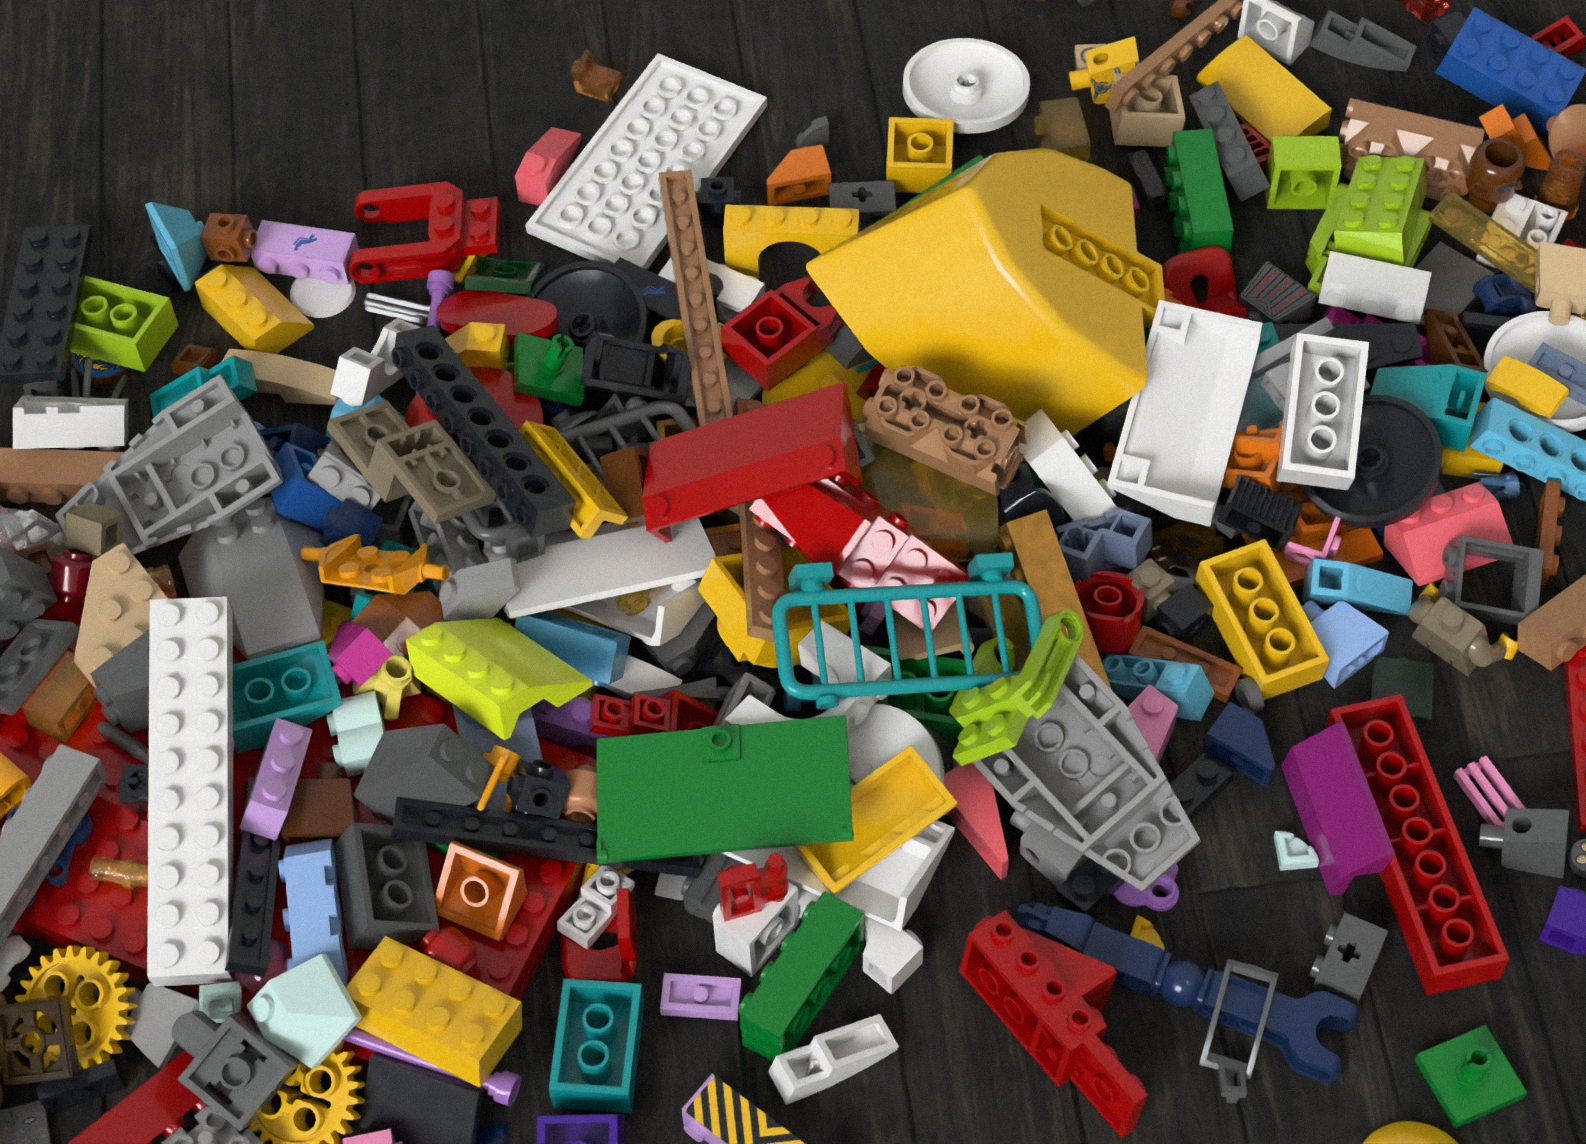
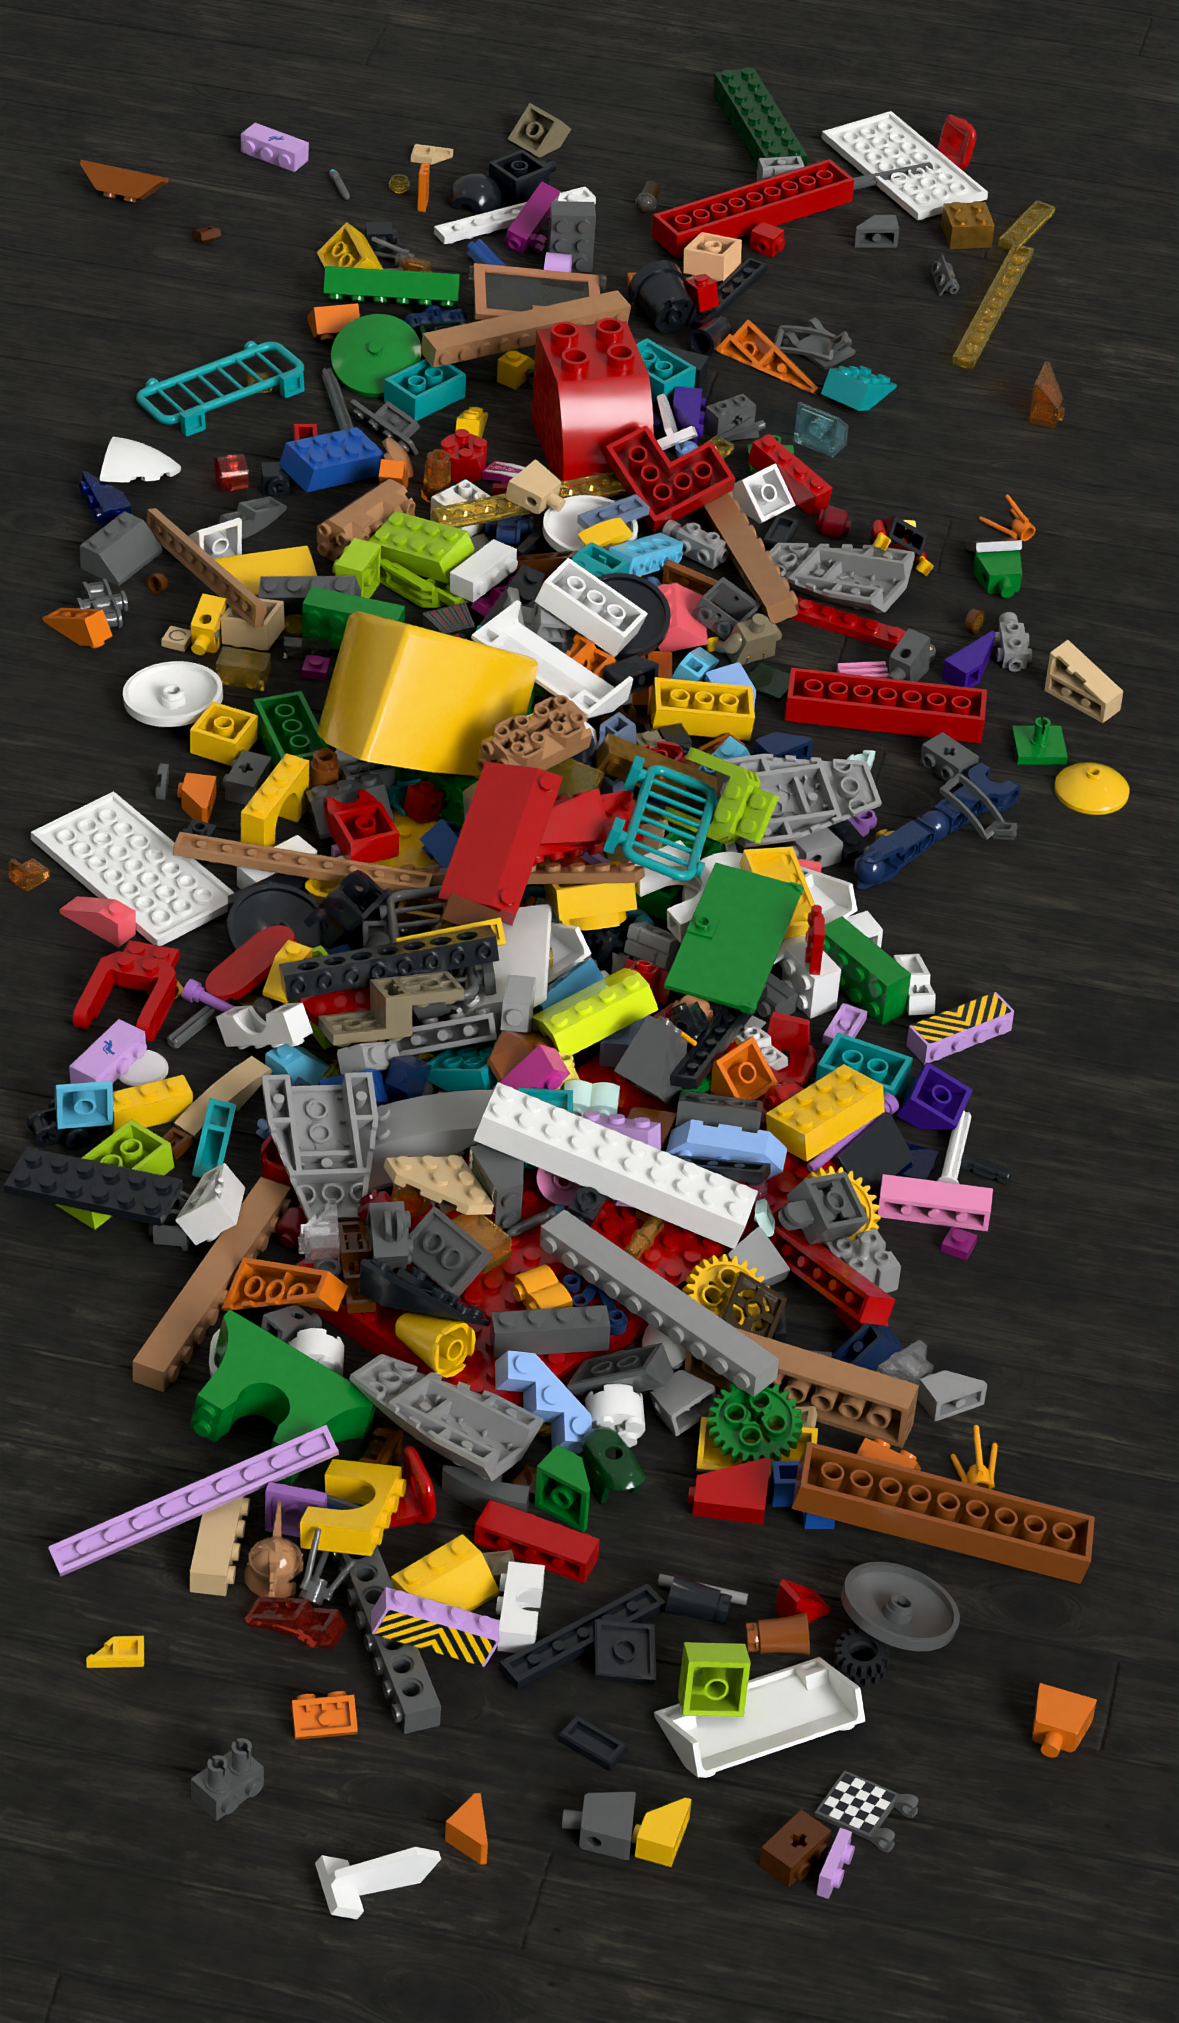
camera: 75 degrees left, 15 degrees down
dark tan brick [64,502,124,557] -> none
dark orange brick [200,213,257,262] -> none
light aqua slope [247,954,362,1068] -> none
light orange plate [300,534,450,595] -> none
dark green plate [465,257,544,295] -> none
green tile [514,332,585,407] -> none
red wedge [959,910,1148,1139] -> none
dark grey tile [1235,676,1264,713] -> none
magenta slope [1281,722,1395,896] -> none
bright pink bracket [1284,516,1342,566] -> none
reddish brown piece [1465,138,1525,213] -> none

